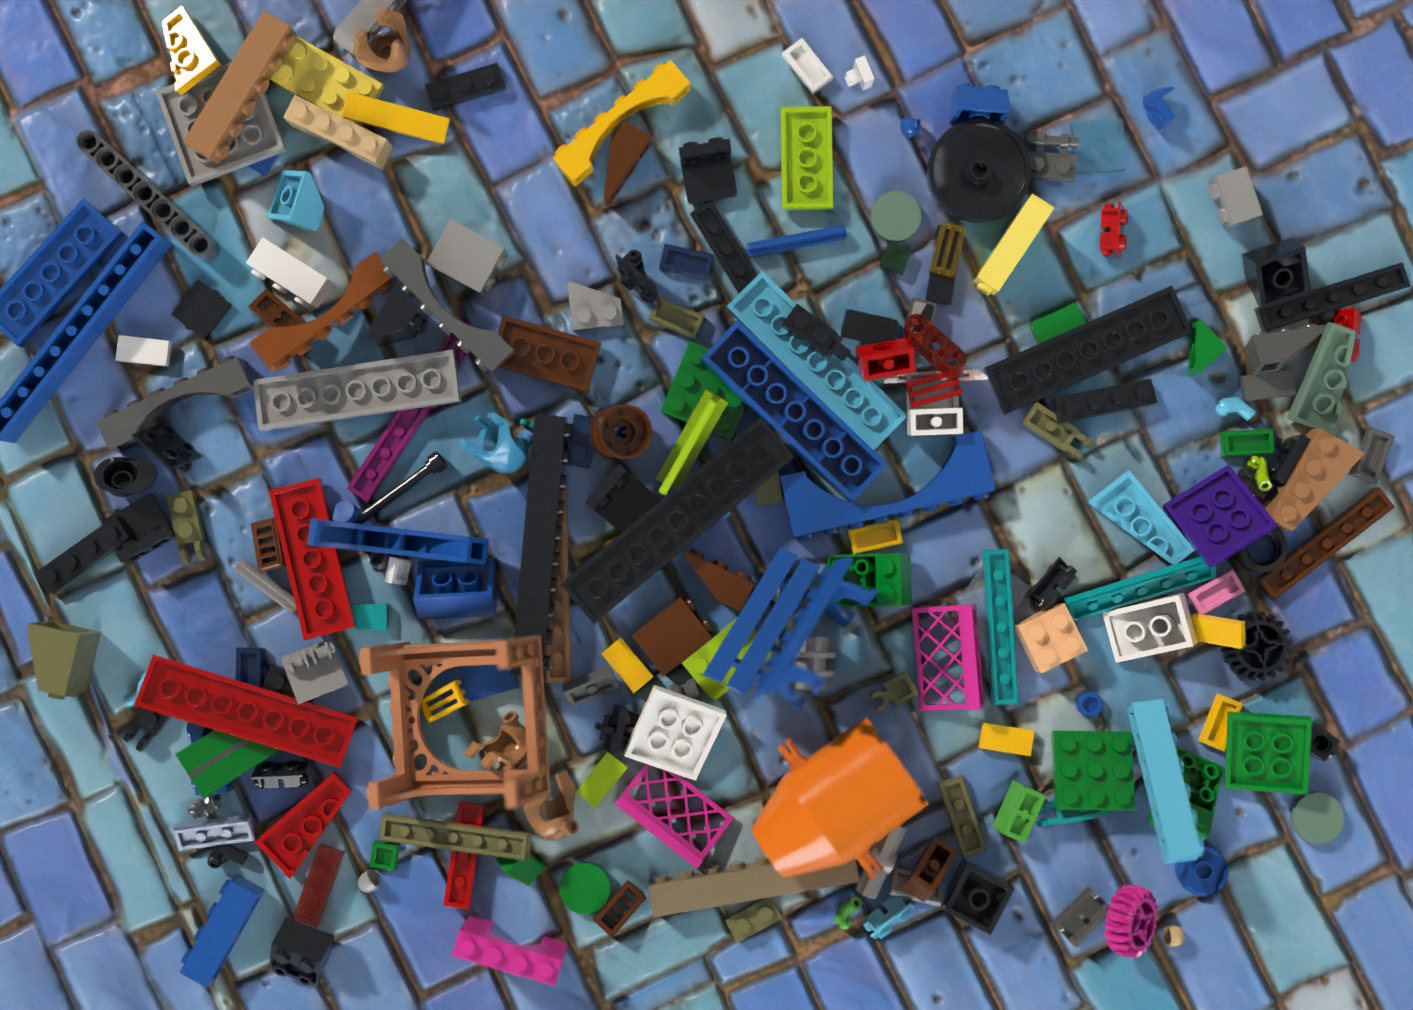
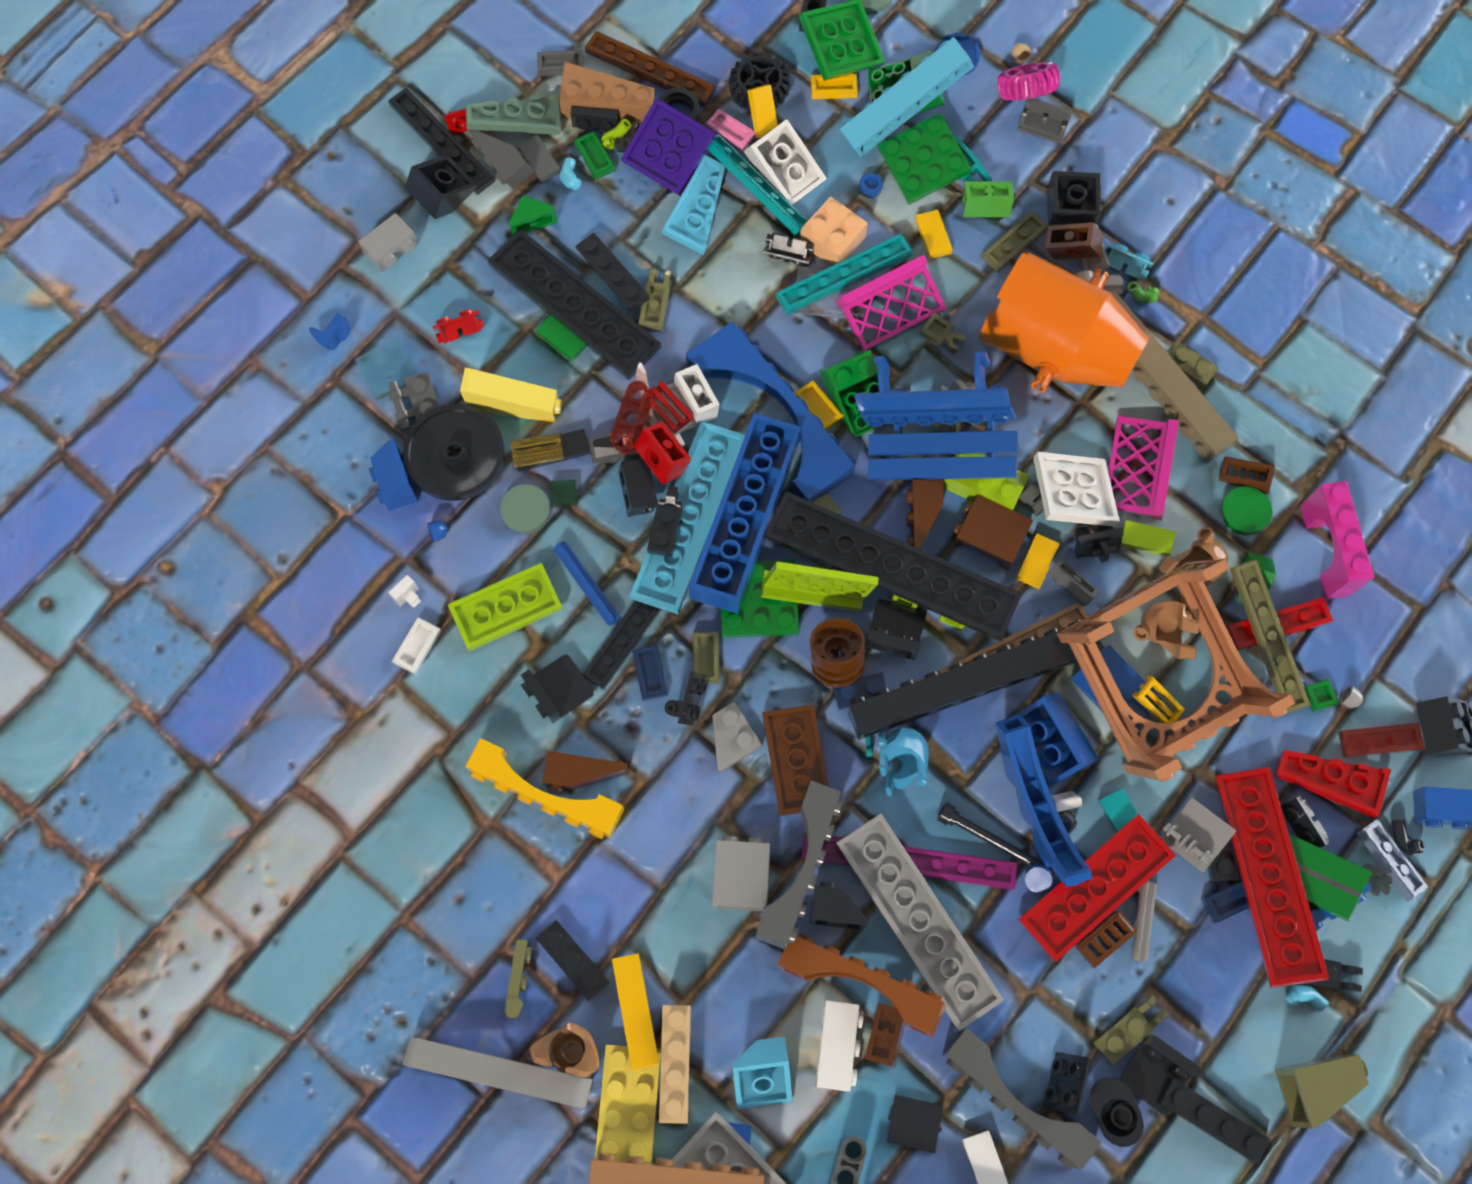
camera: 120 degrees left, 15 degrees down
none -> olive hinge [505,939,532,1019]

